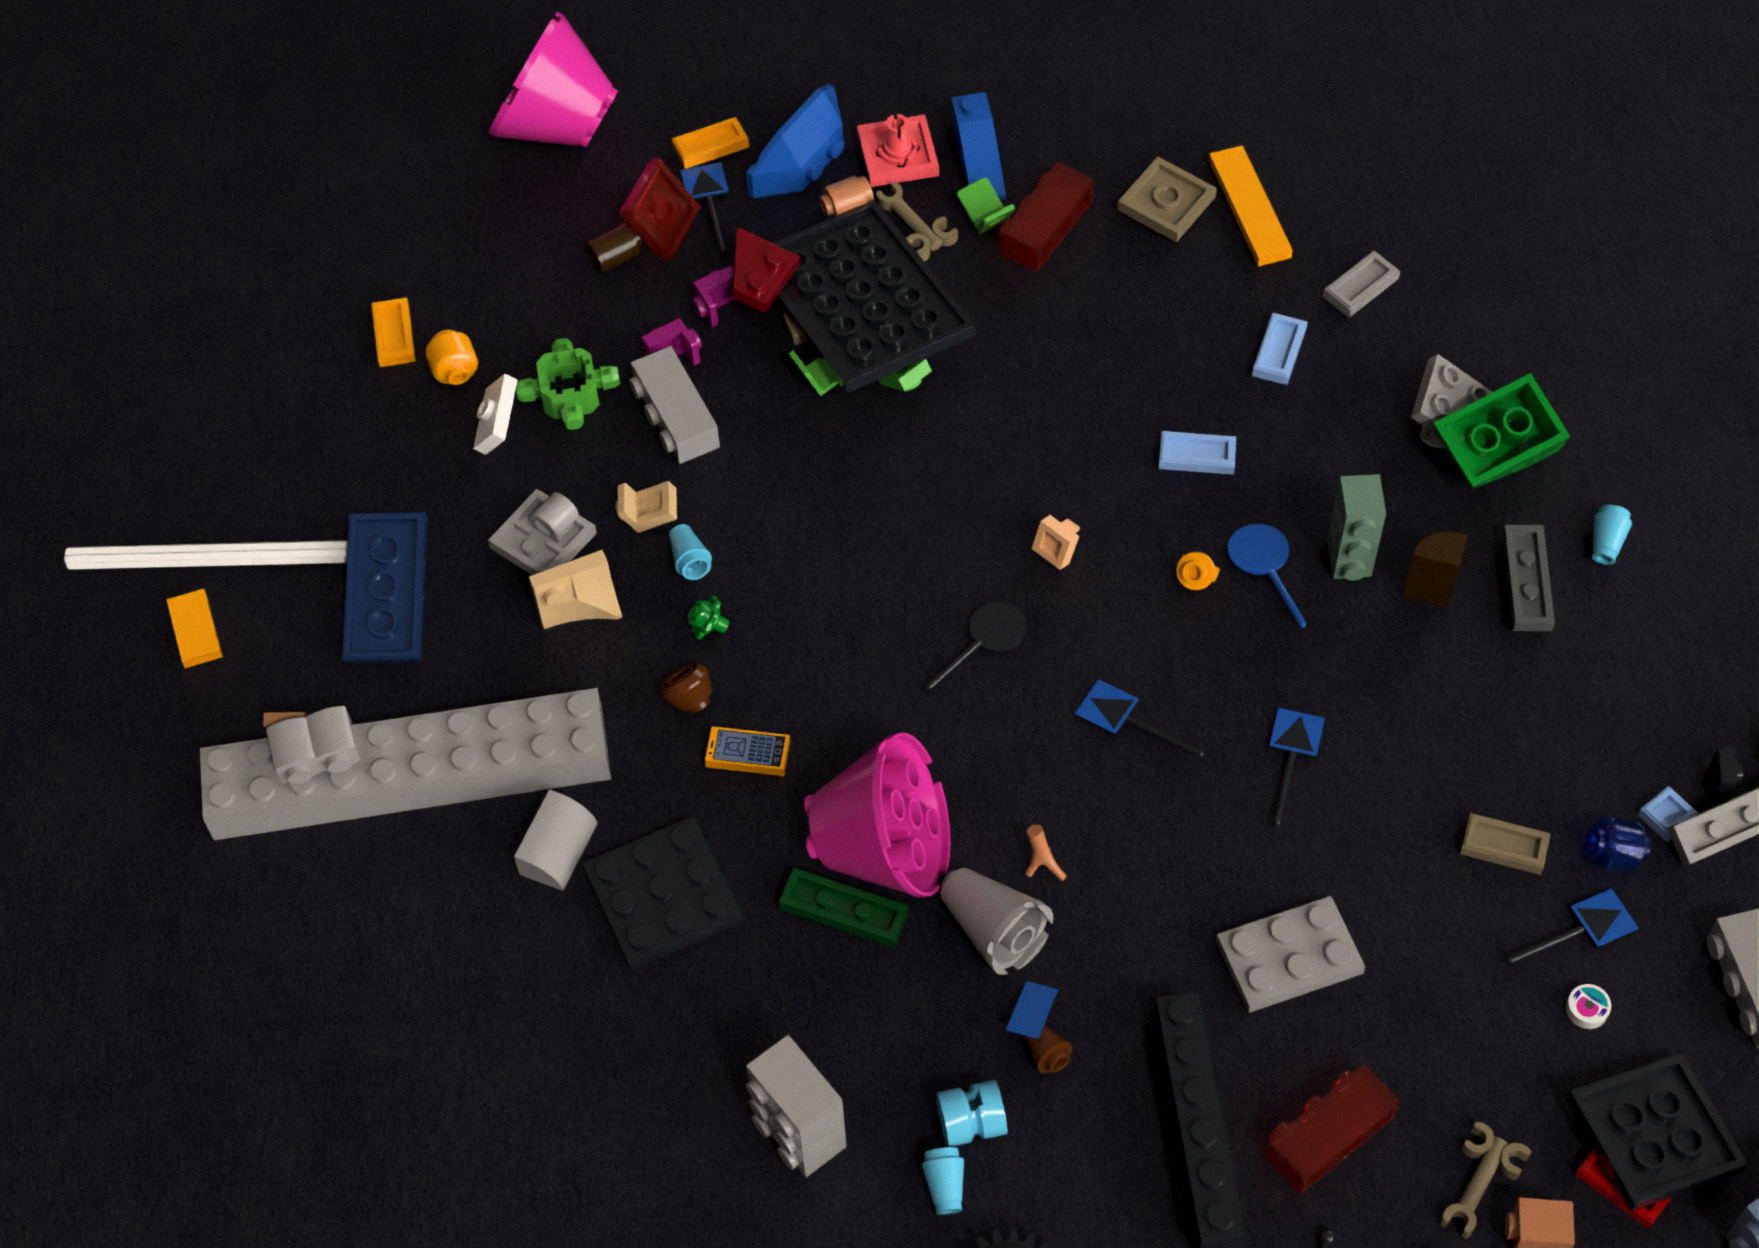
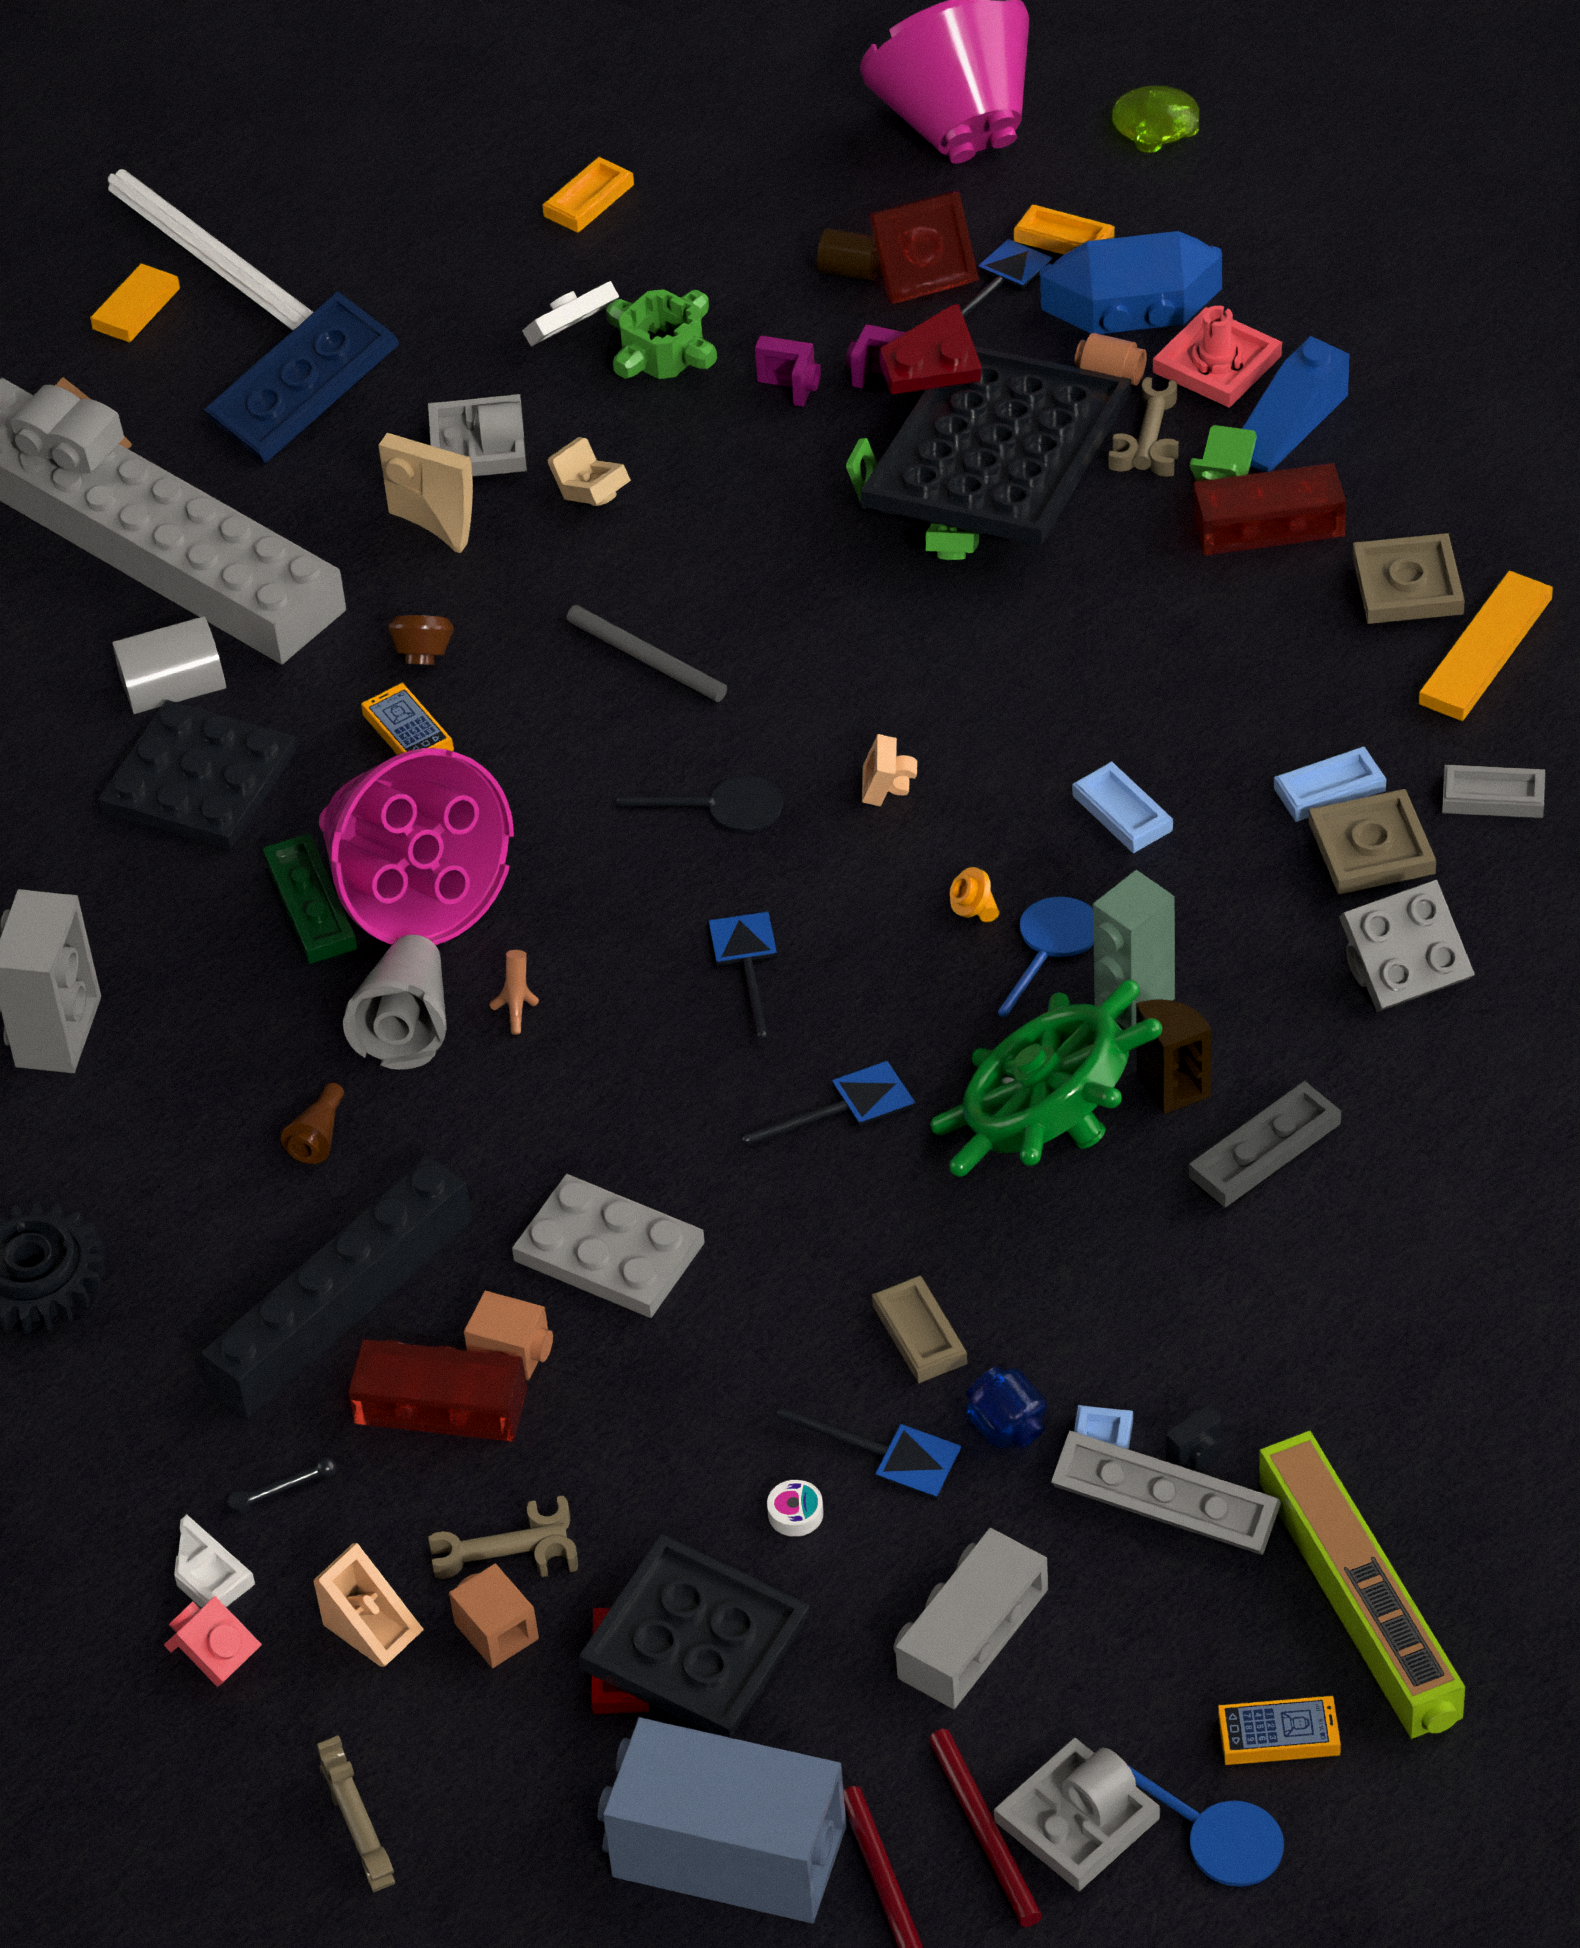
camera: 50 degrees right, 10 degrees down
light orange head [426,330,478,385] -> none
light grey brick [629,346,720,464] -> none
medium azure cone [669,524,712,580] -> none
green plant [688,595,729,640] -> none
medium azure cone [921,1147,964,1215] -> none
medium azure wheel [936,1080,1007,1147] -> none
blue sticker [1006,981,1058,1039] -> none
green slope [1432,373,1570,489] -> none
medium azure cone [1592,505,1632,565] -> none
none -> nougat brick [464,1291,553,1380]
none -> dark grey bar [567,605,727,702]
none -> green piece [930,979,1162,1177]
none -> clear neon green dish [1112,86,1199,153]
none -> dark tan plate [1309,789,1436,895]

